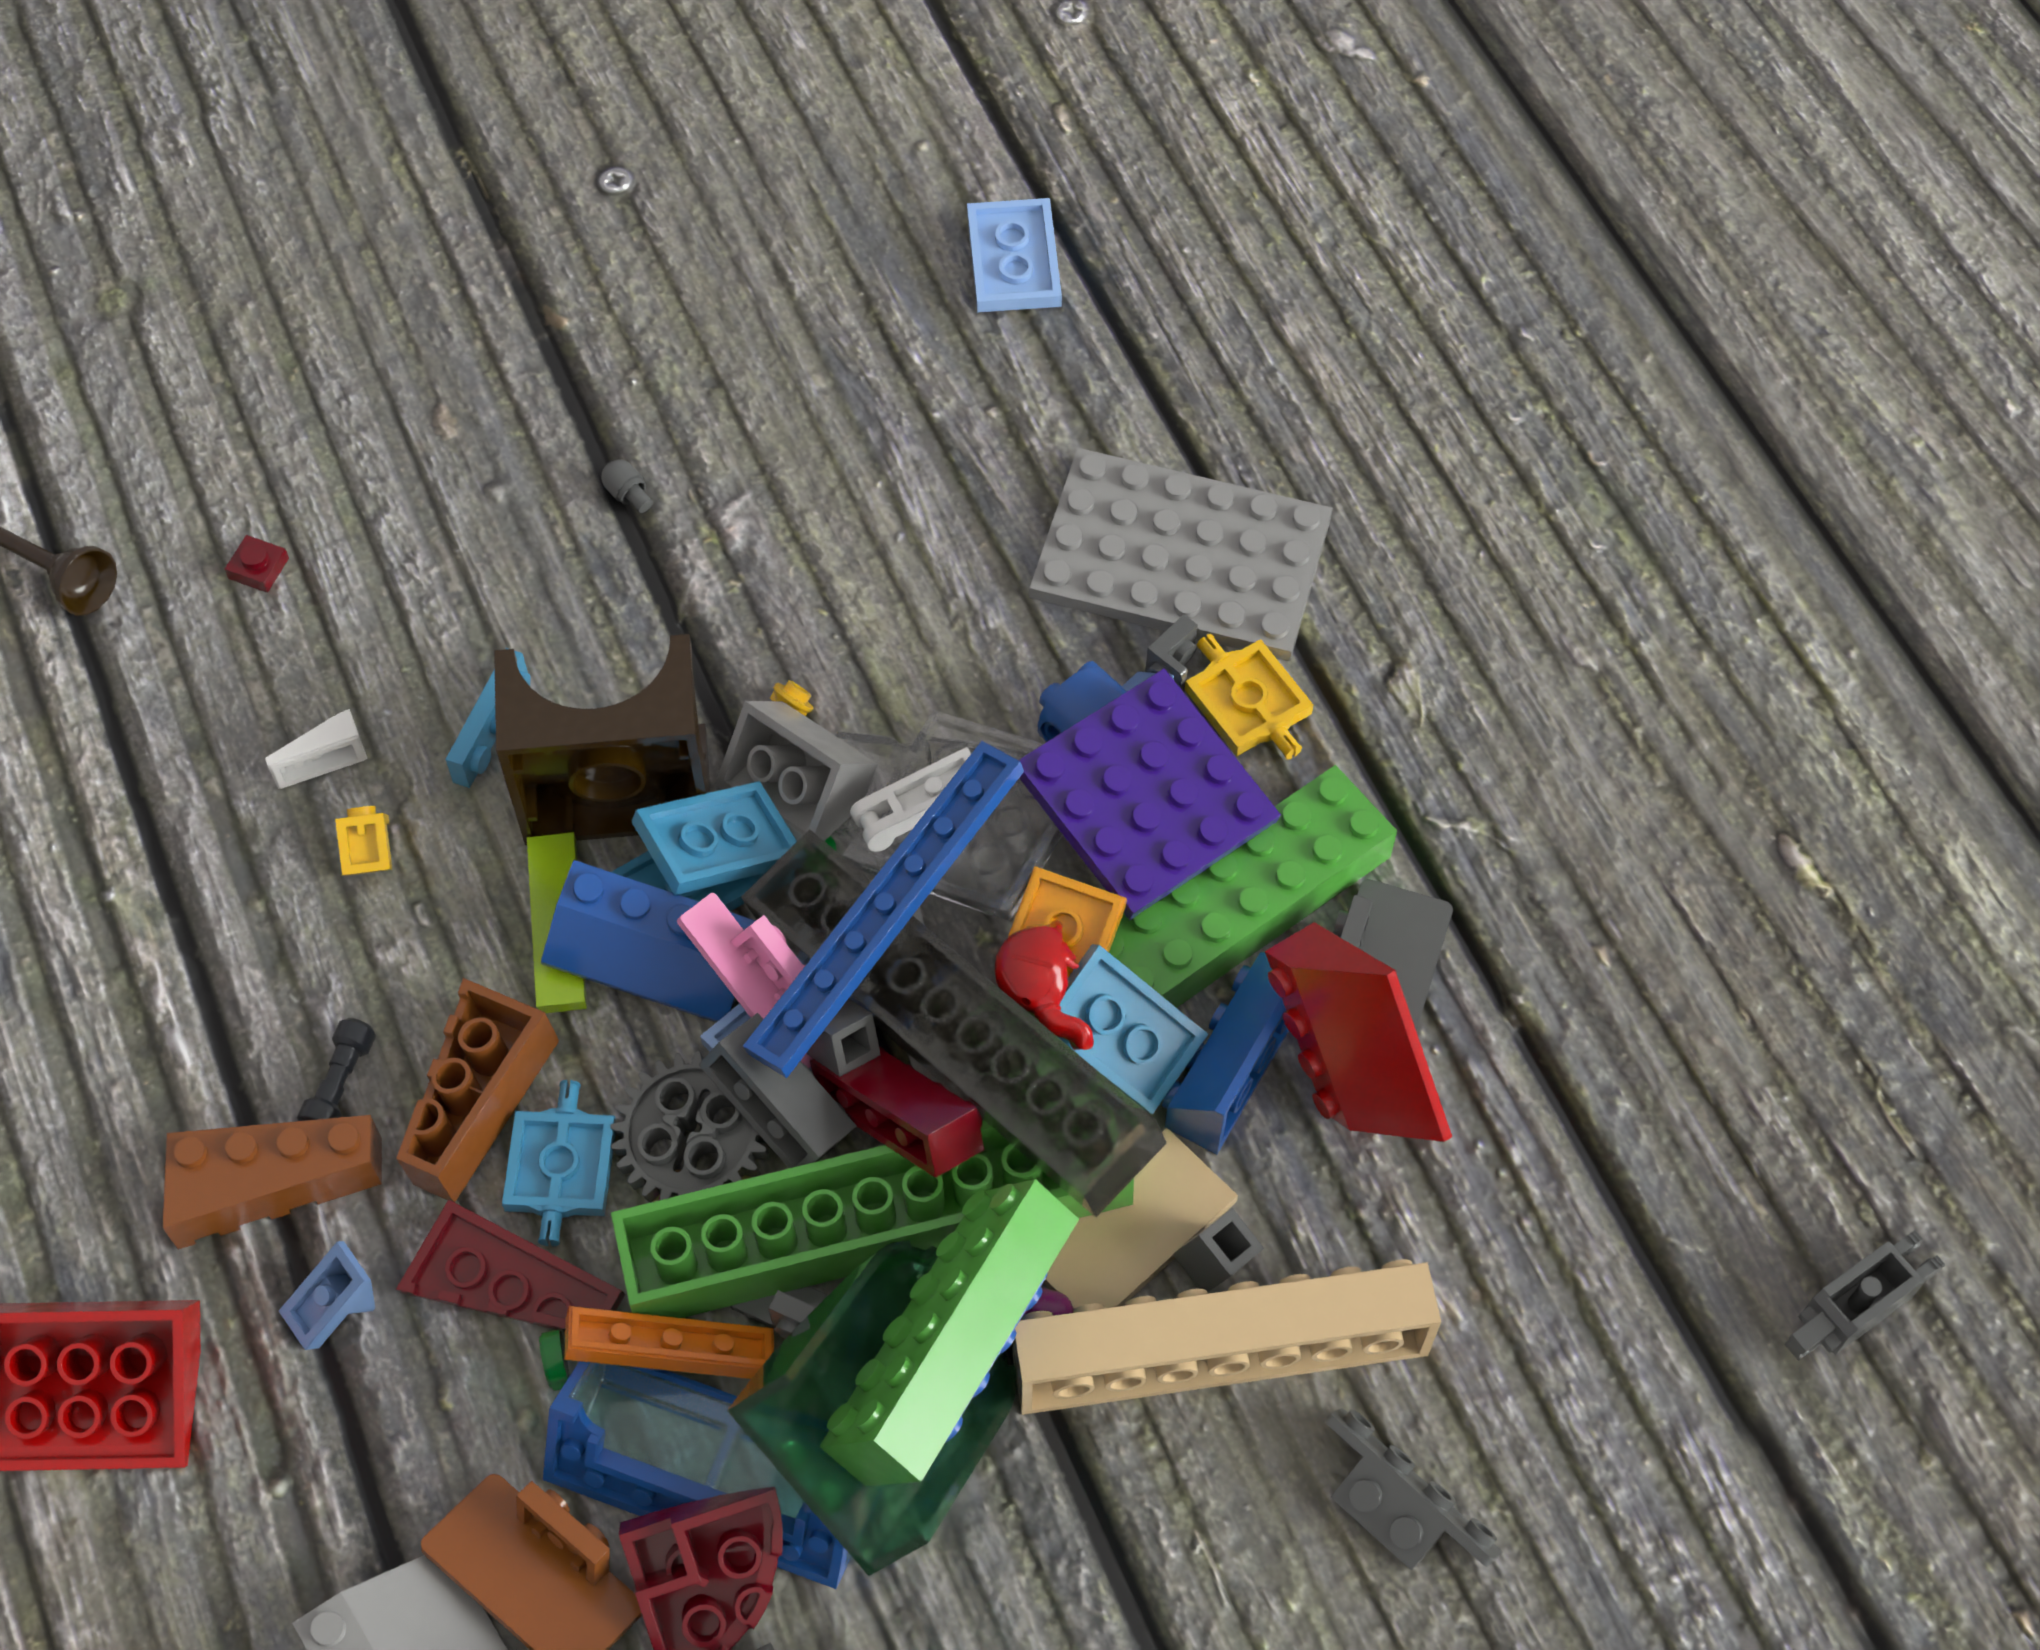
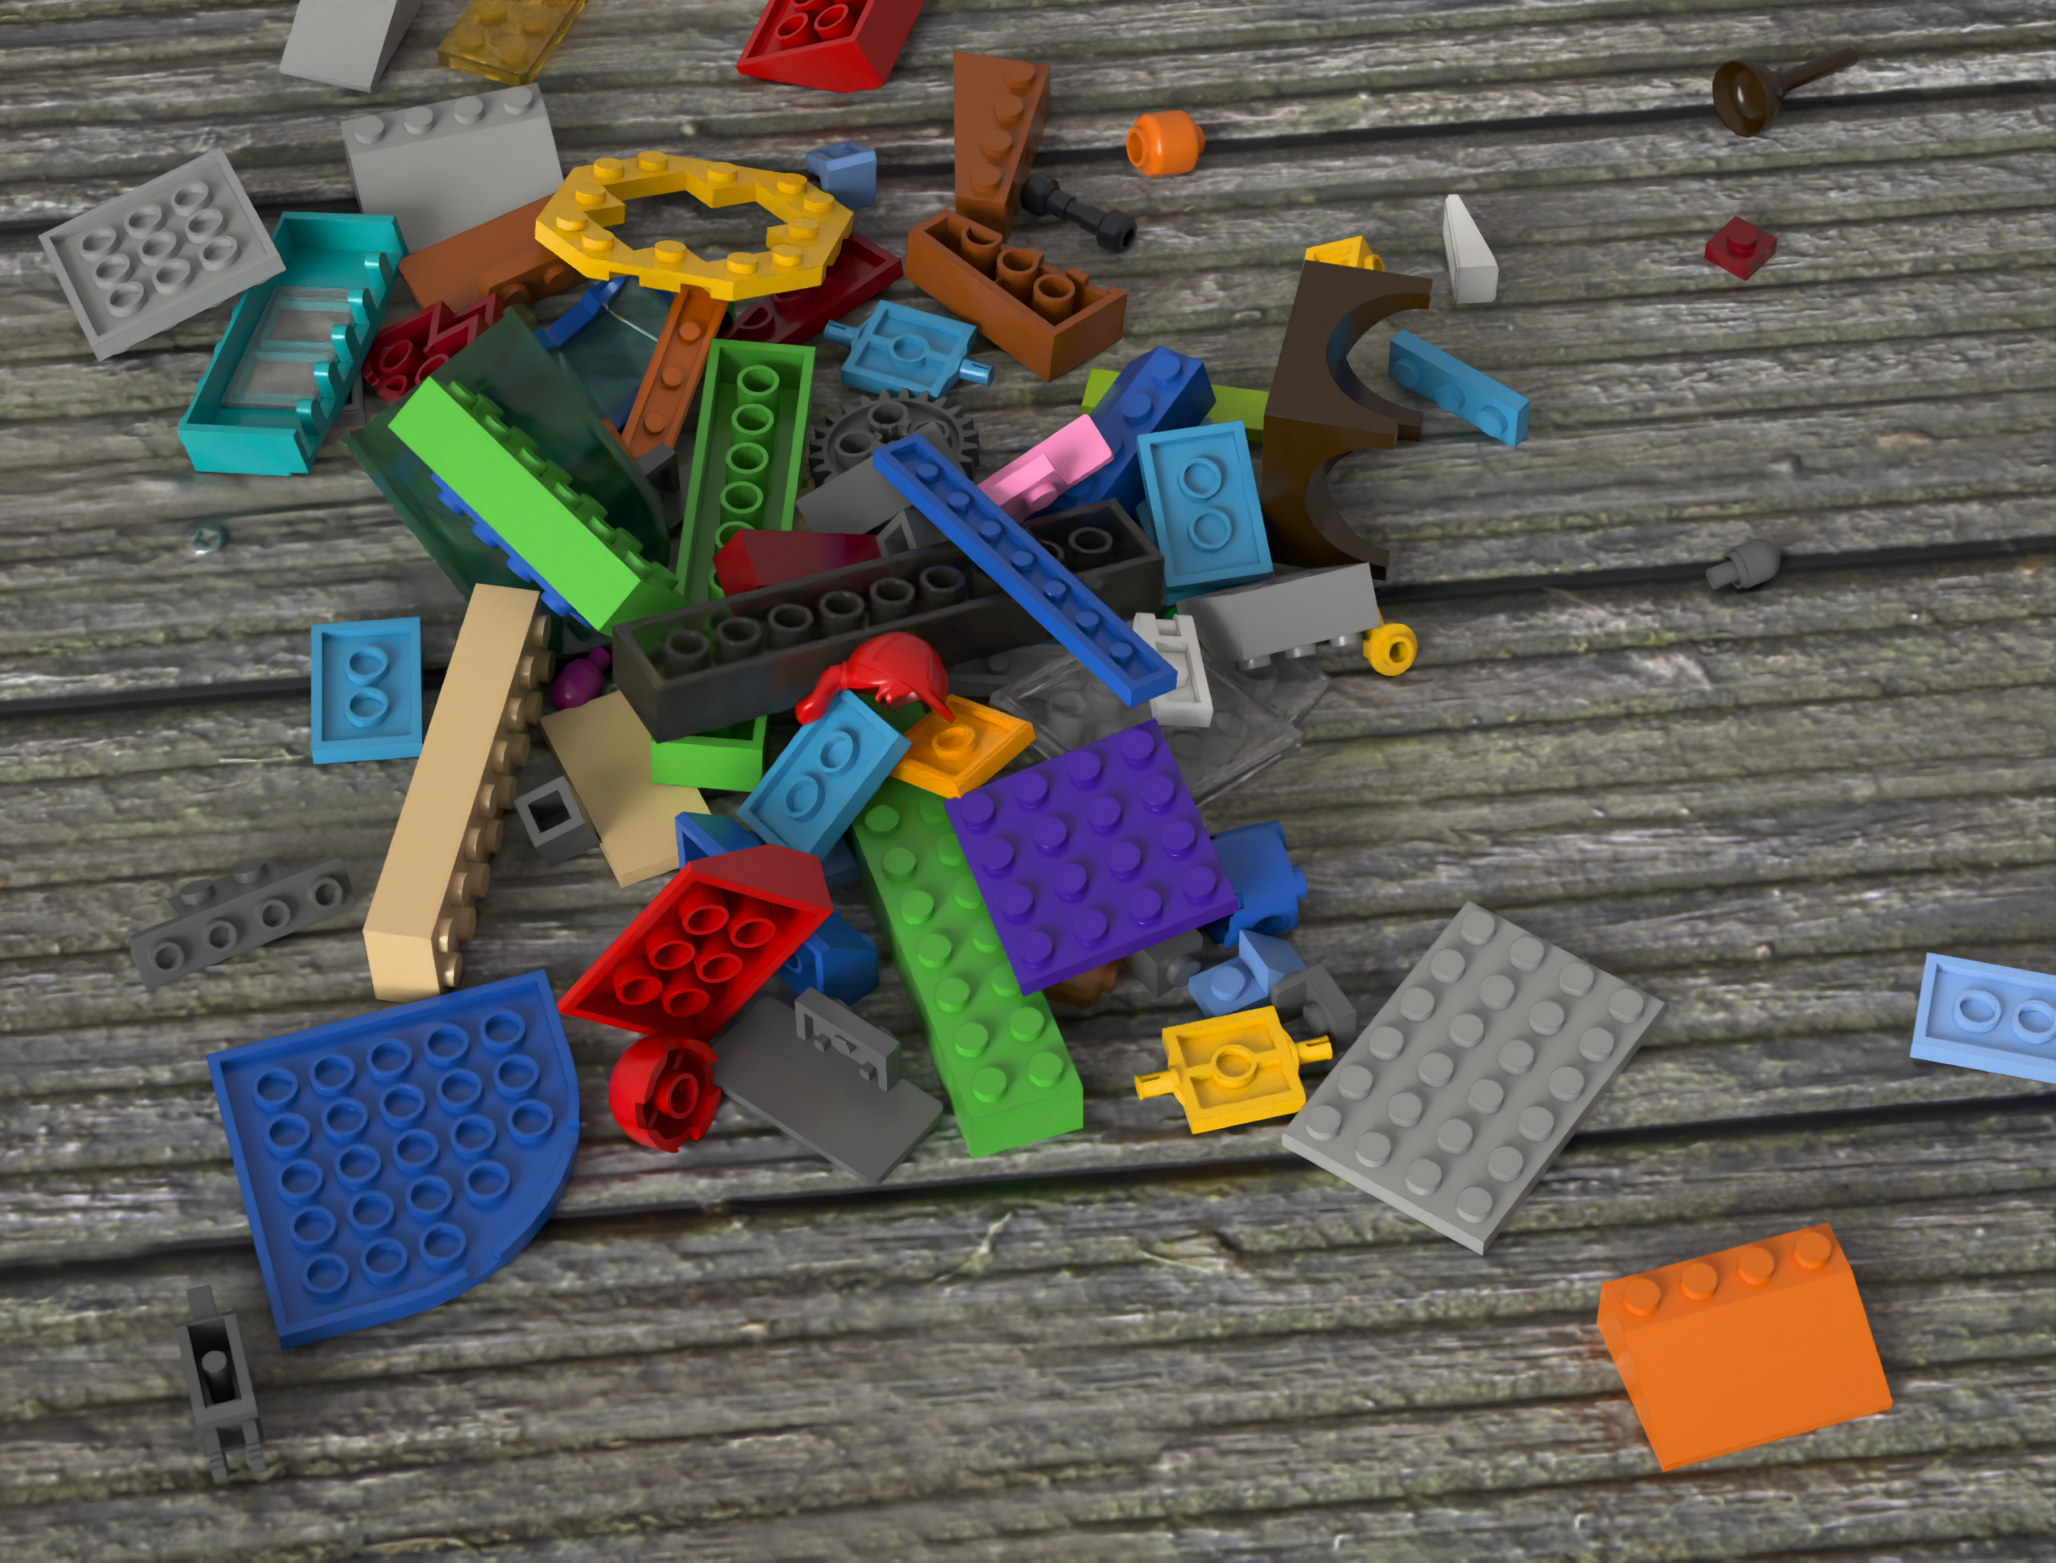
camera: 110 degrees right, 10 degrees down
none -> blue plate [206,969,582,1350]
none -> dark azure plate [311,617,424,765]
none -> yellow plate [535,151,854,301]
none -> red cylinder [609,1033,721,1154]
none -> orange head [1126,109,1205,178]
none -> orange slope [1596,1222,1893,1472]

